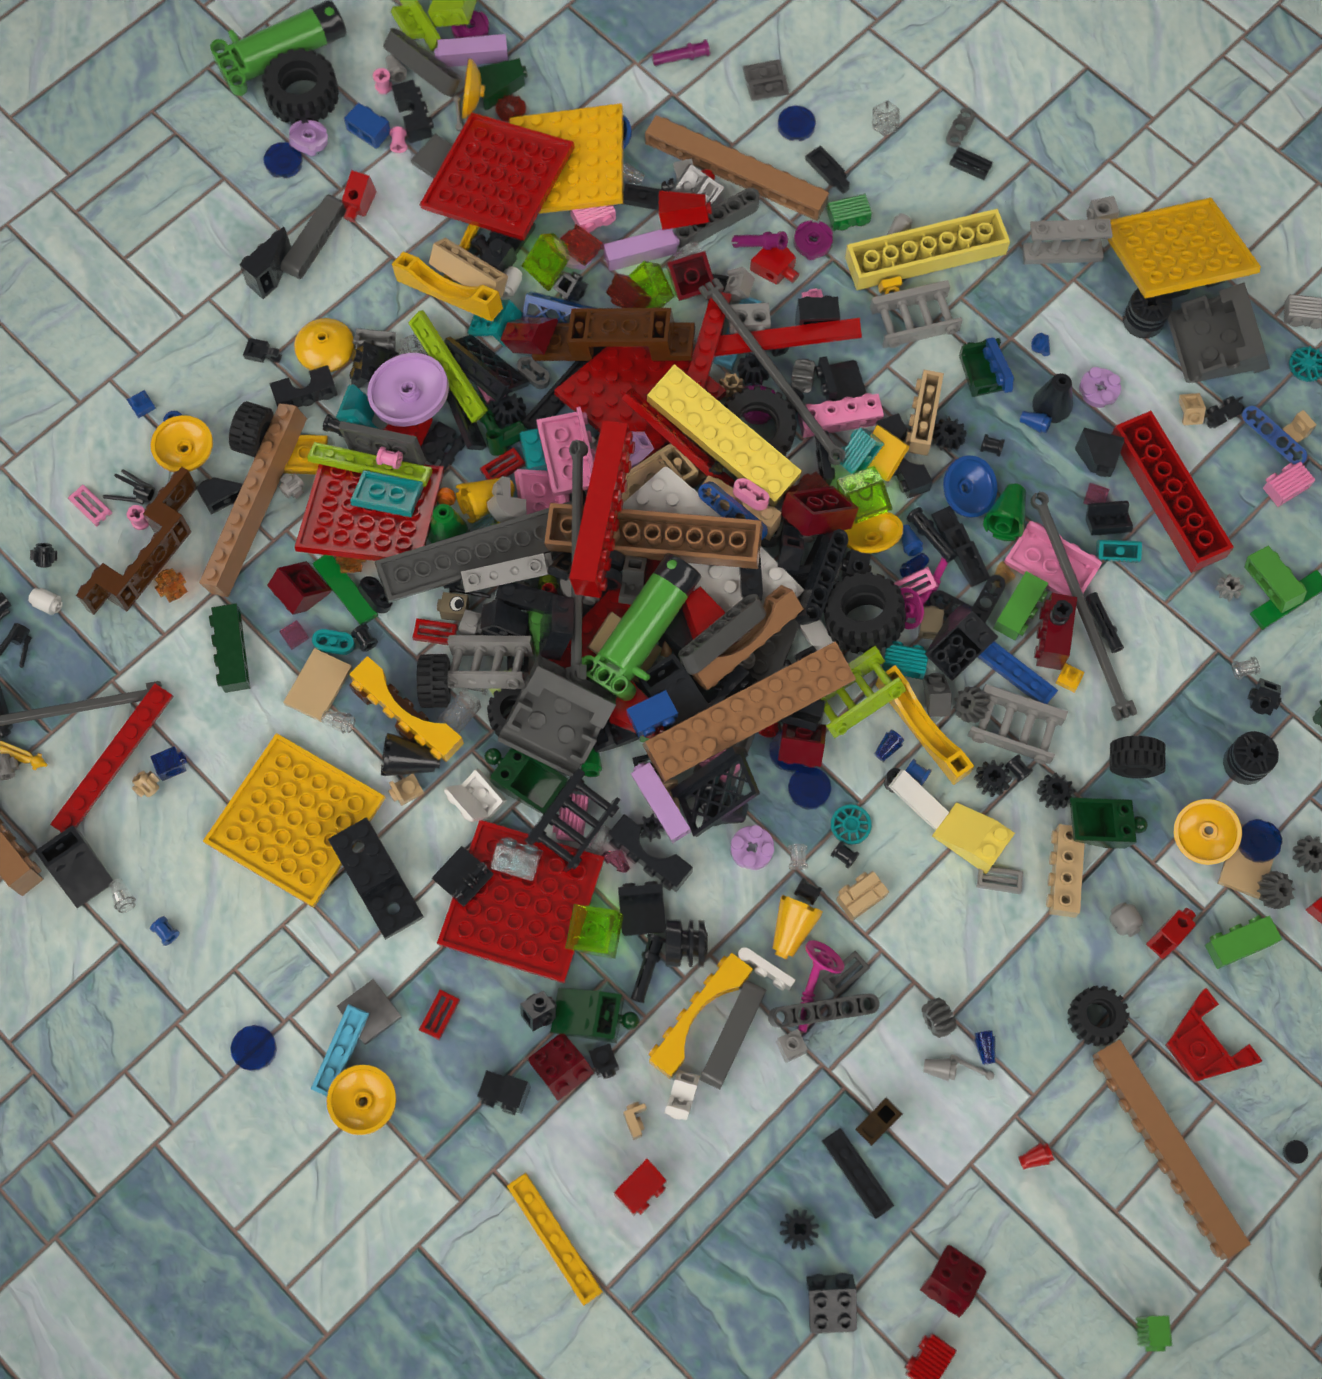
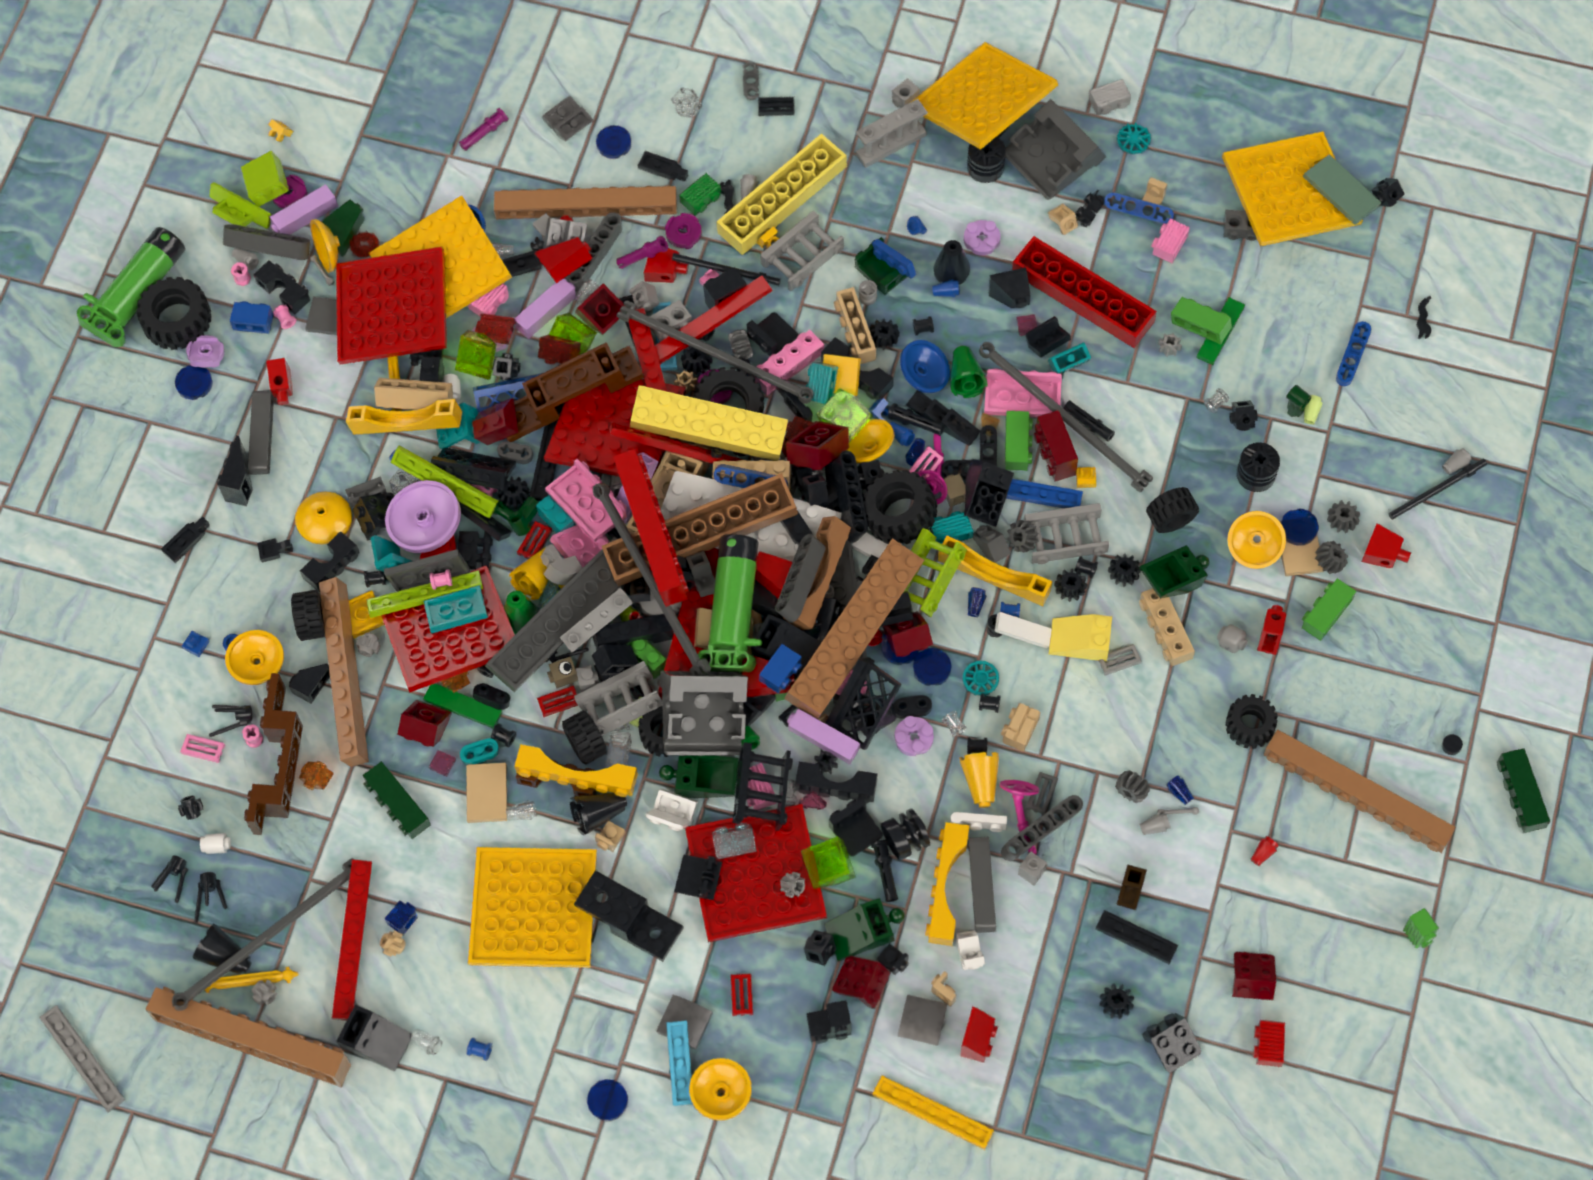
camera: 25 degrees left, 5 degrees down
orange plate [437,487,456,506] -> none
black bush [470,234,490,259] -> none
black brick [539,594,574,661] -> none
bright pink beam [733,478,770,511] -> none
black bush [1049,600,1073,626] -> none
red wing [1165,988,1262,1082] -> none
none -> black hinge [161,516,210,564]
none -> black bar [672,253,780,286]
none -> black hair [719,180,734,215]
none -> light grey gear [780,872,805,898]
none -> light grey wheel [859,280,877,305]
none -> blue tile [864,398,889,420]
none -> black plate [893,695,932,719]
none -> flat silver slope [898,994,947,1046]

